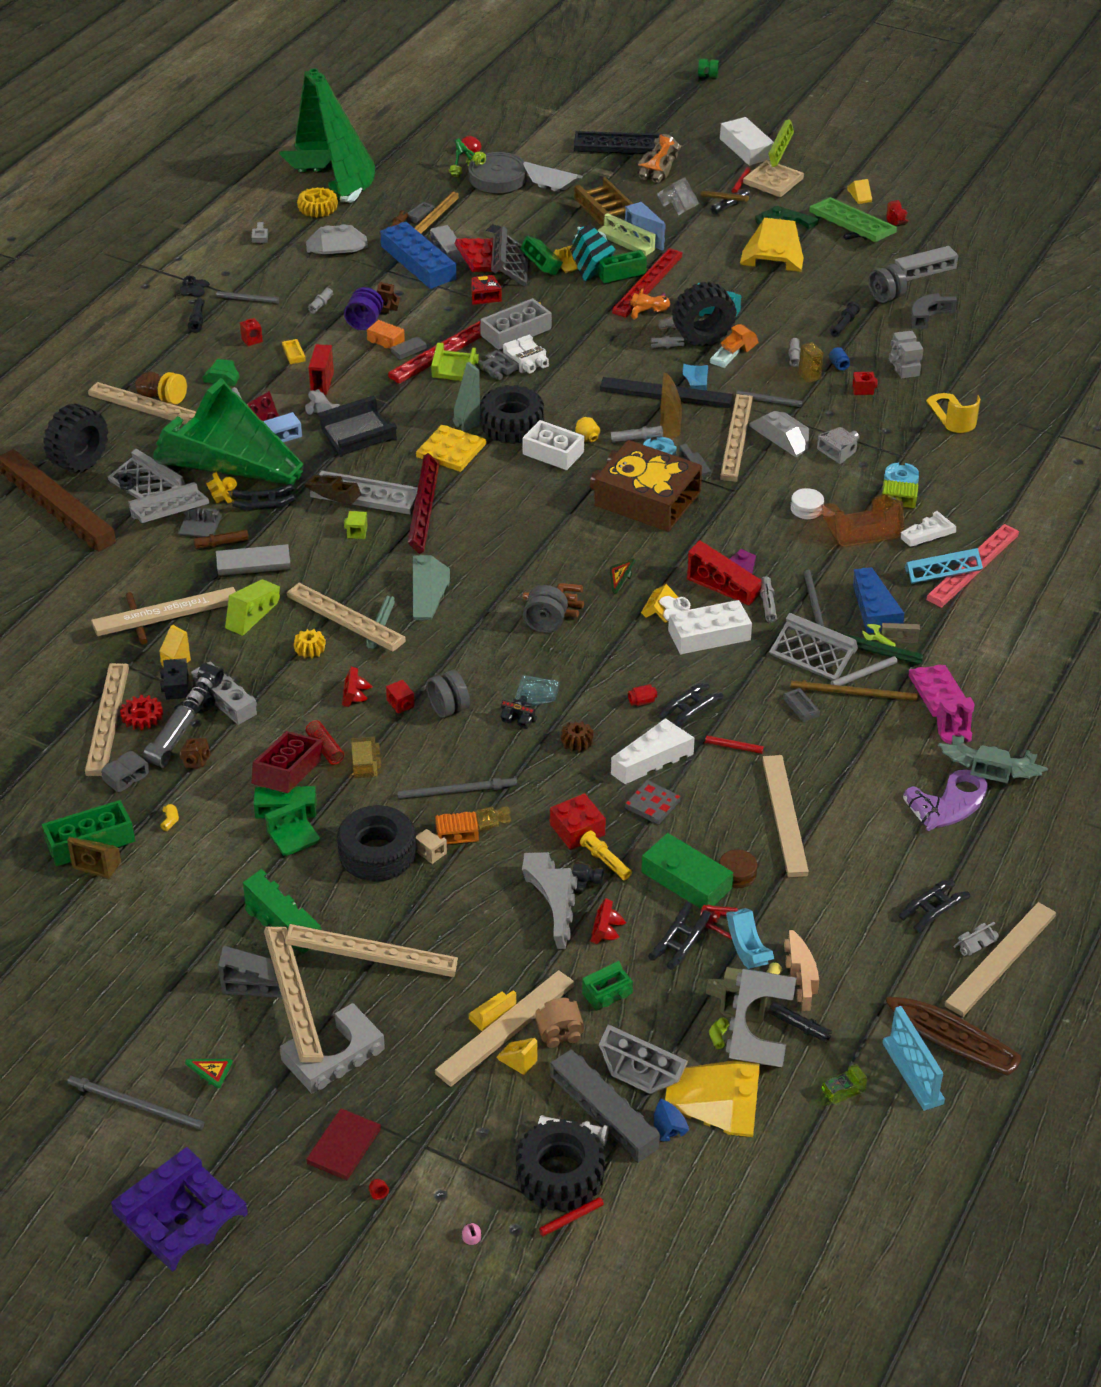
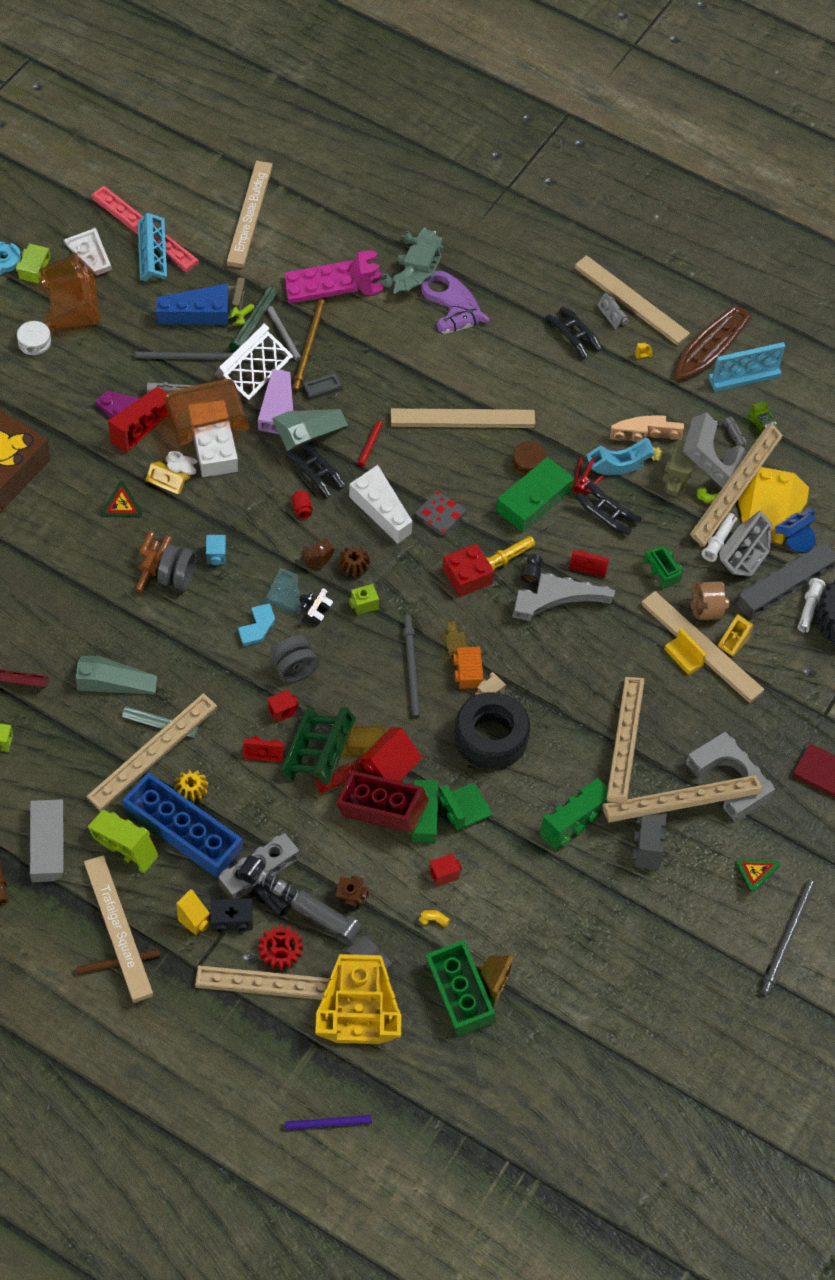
camera: 90 degrees left, 15 degrees up
none -> blue brick [122,772,243,879]
none -> clear orange windscreen [165,379,249,445]
none -> medium azure brick [206,535,226,565]
none -> tan tile [227,161,273,268]
none -> medium azure tile [238,603,275,647]
none -> lavender slope [258,369,293,434]
none -> sand green wedge [272,409,348,451]
none -> dark green fence [281,706,356,784]
none -> reddish brown hair [300,538,335,569]
none -> yellow wedge [315,954,401,1044]
none -> lime brick [349,584,379,615]
none -> red brick [360,727,423,782]
none -> red brick [429,853,462,887]
none -> yellow tile [635,343,653,359]
none -> tan tile [690,423,783,547]
none -> white pin [701,513,737,562]
none -> light grey axle [723,417,746,447]
none -> blue hinge [775,508,816,536]

